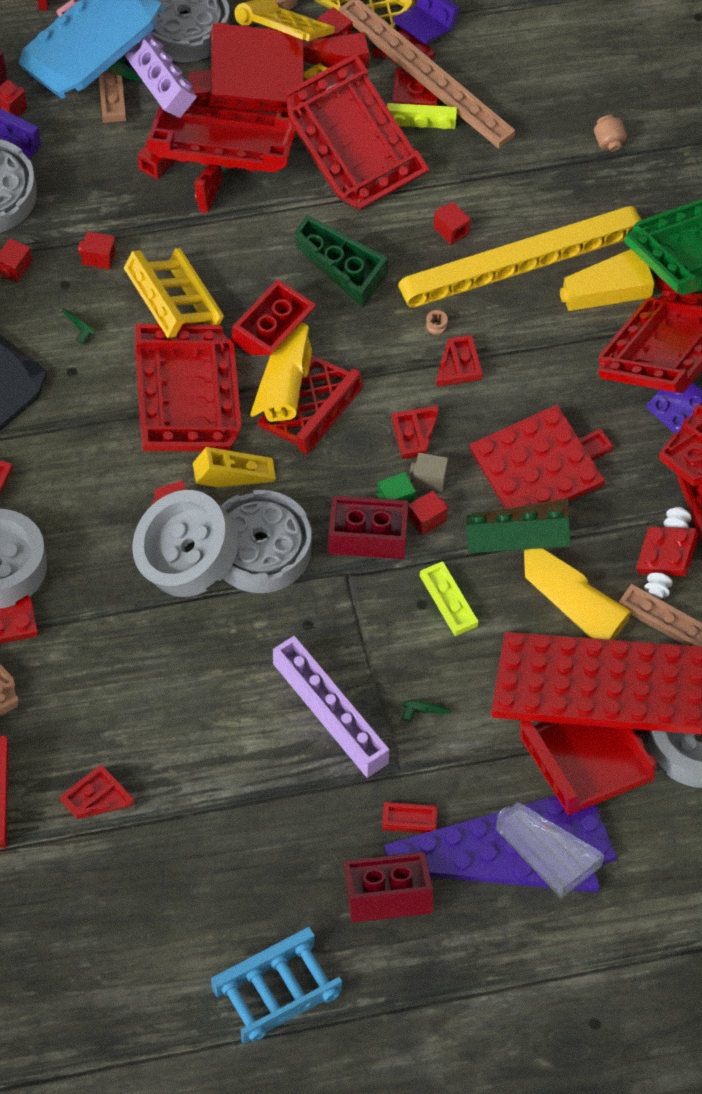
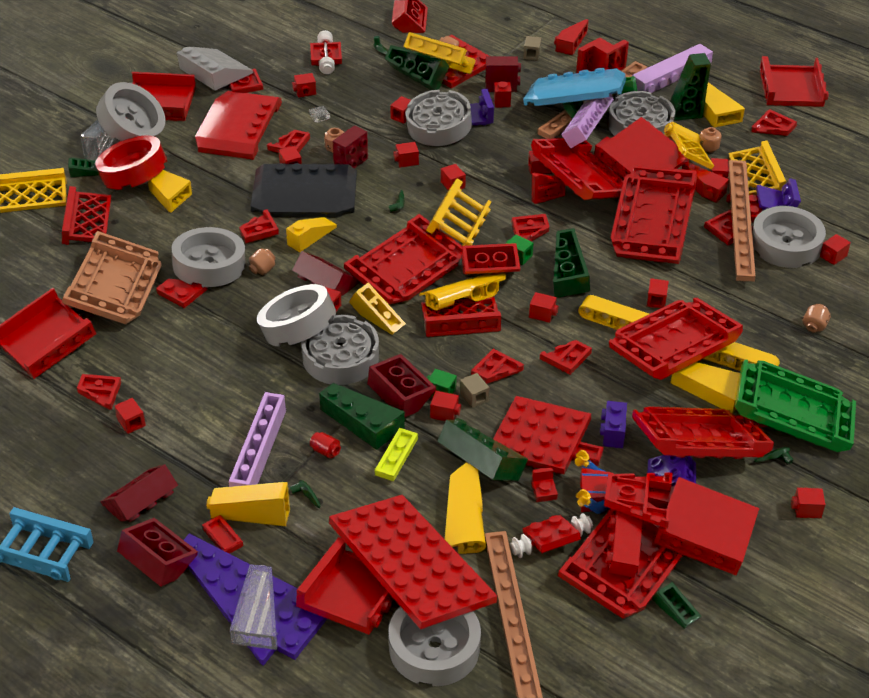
camera: 50 degrees right, 15 degrees down
neon yellow plate [387,103,457,129] -> none
nougat bush [426,310,448,335] -> none
none -> dark red slope [100,464,178,522]
none -> red brick [114,398,146,434]
none -> yellow slope [207,482,290,526]
none -> nougat head [249,249,276,275]
none -> yellow slope [286,217,337,252]
none -> slope [292,251,360,296]
none -> red brick [310,432,341,459]
none -> dark green wedge [319,383,405,450]
none -> green brick [505,235,534,265]
none -> red wing [511,214,550,241]
none -> red brick [529,292,559,323]
none -> red bracket [531,468,558,502]
none -> torso [575,450,614,514]
none -> dark purple brick [600,401,627,448]
none -> red slope [609,298,743,380]
none -> light grey brick [752,206,826,268]
none -> red brick [820,234,851,265]

